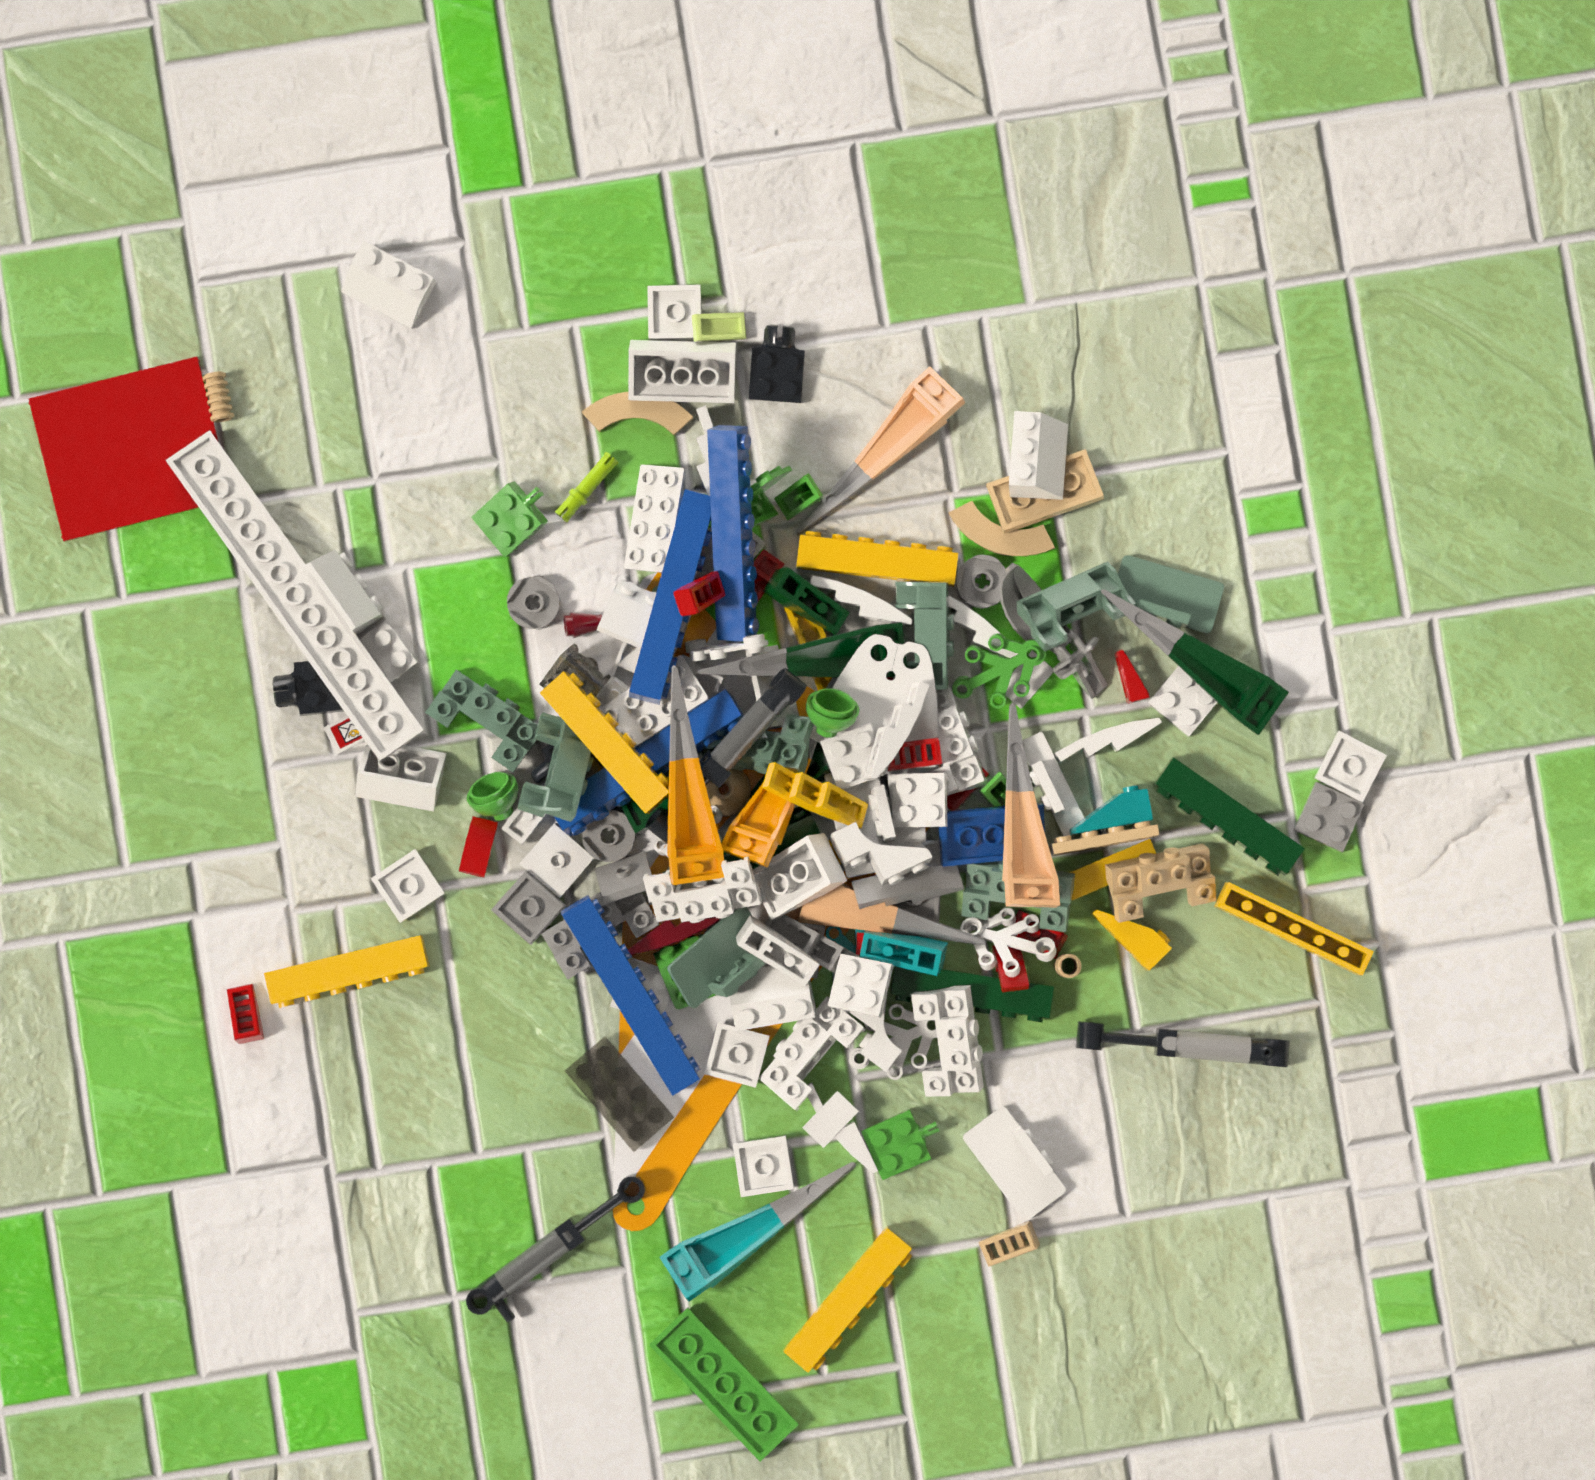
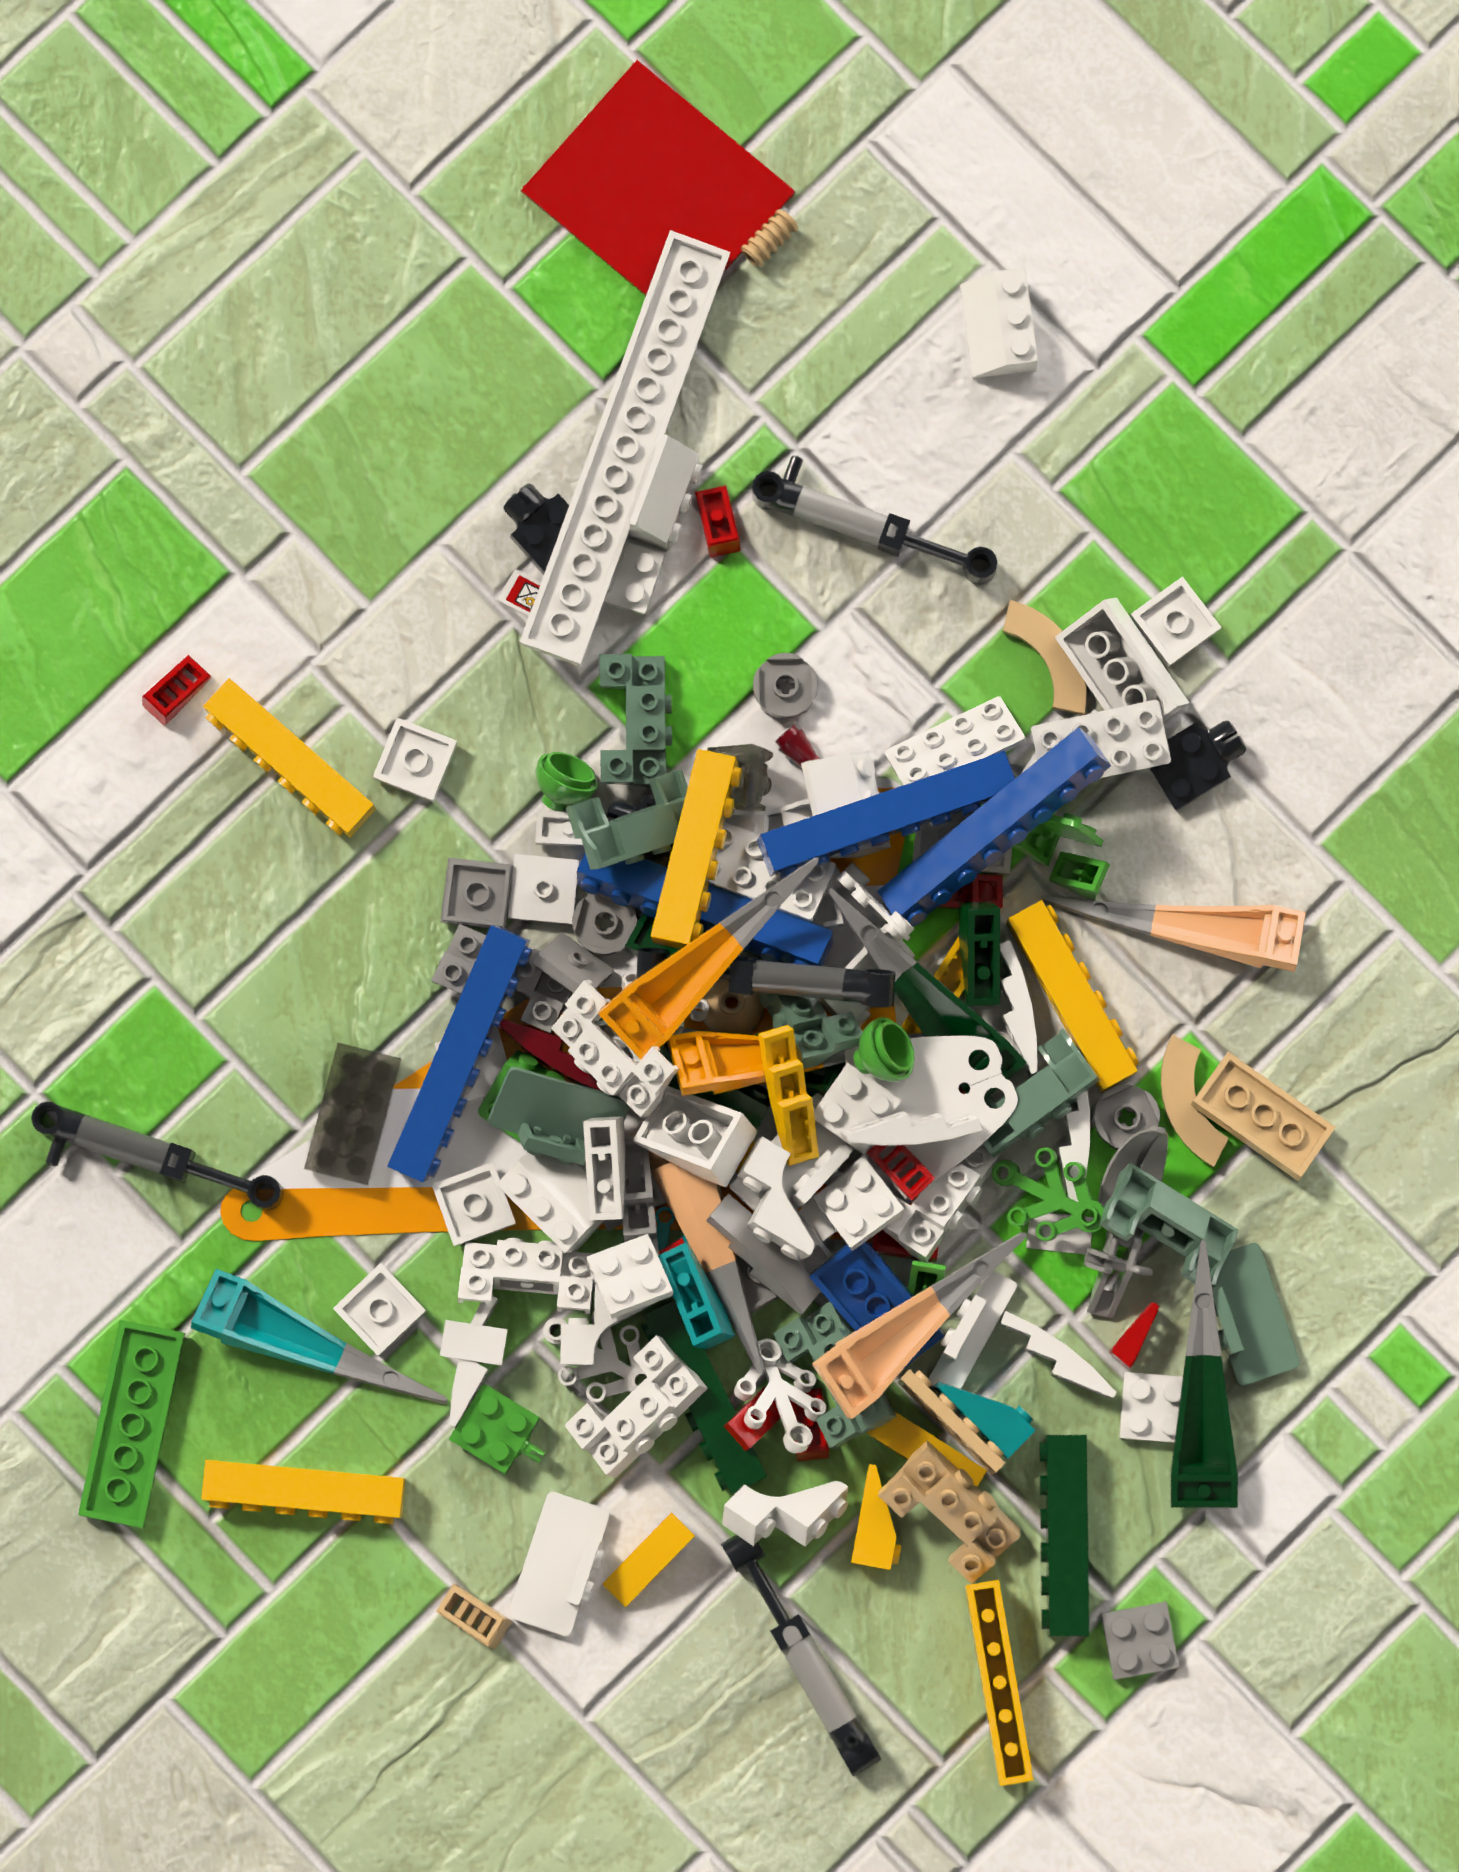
camera: 65 degrees right, 5 degrees down
white slope [355,744,446,812] -> none
red slope [459,816,498,878] -> none
bright green plate [471,481,548,558] -> none
lime pin [555,452,619,523] -> none
red slope [673,571,725,616] -> none
yellowish green tile [692,312,746,342] -> none
white slope [1009,411,1068,500] -> none
tan piece [1054,954,1081,978] -> none
white plate [1314,731,1387,803] -> none
none -> yellow slope [602,1512,695,1608]
none -> red slope [695,485,741,558]
none -> white arch [722,1481,848,1547]
none -> piece [752,455,997,585]
none -> white bracket [1031,700,1171,778]

